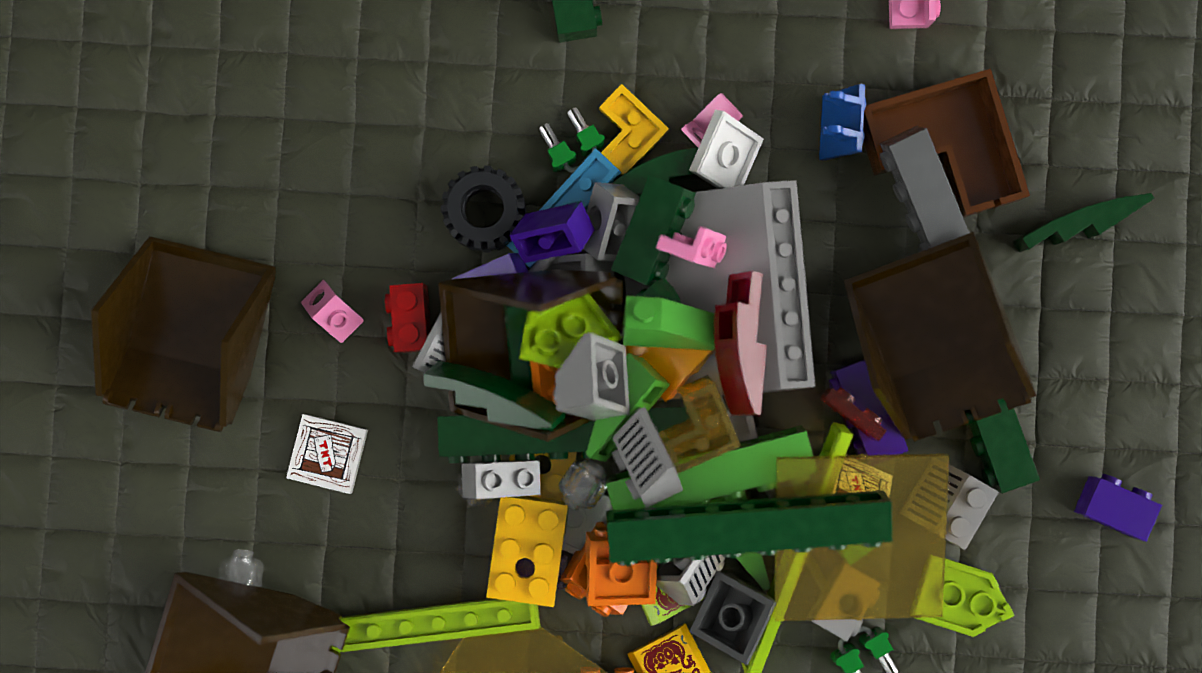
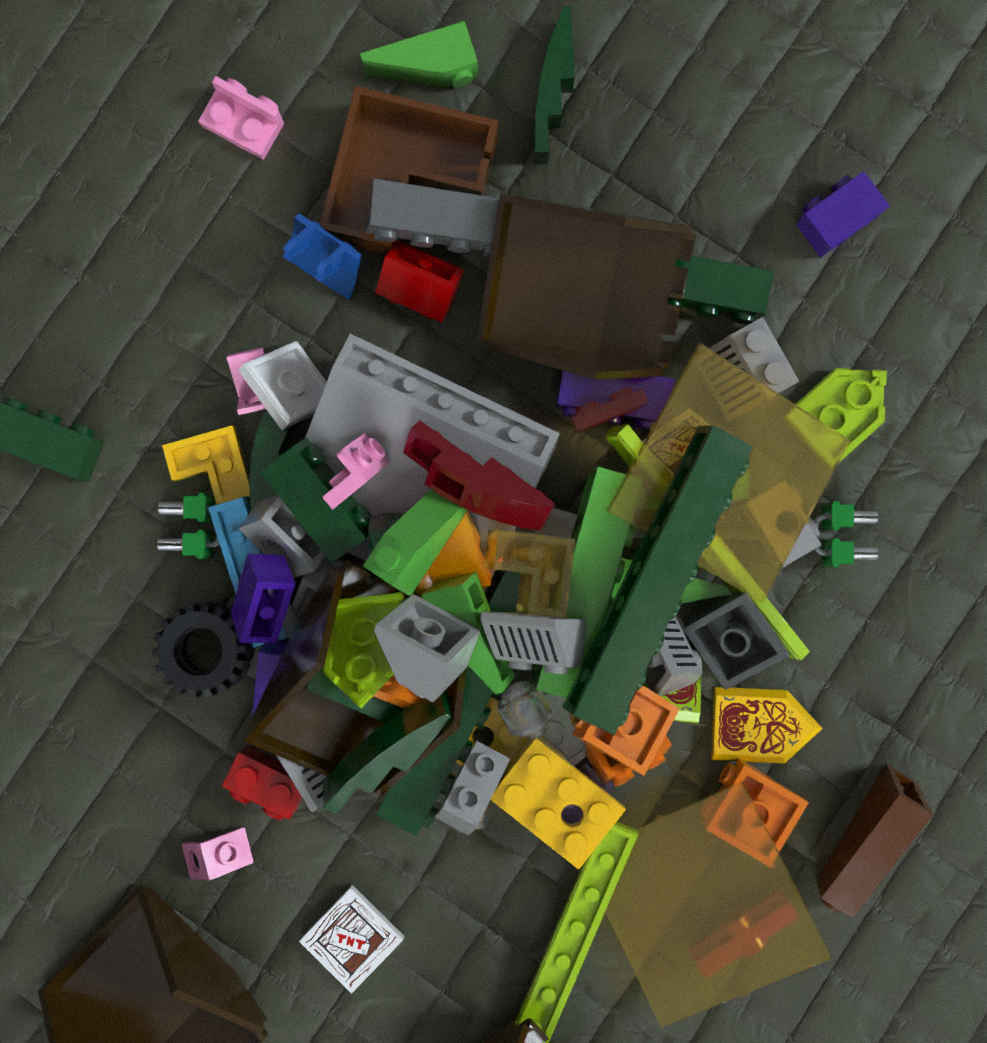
camera: 65 degrees left, 0 degrees up
none -> bright green slope [360,21,478,88]
none -> red brick [375,240,465,322]

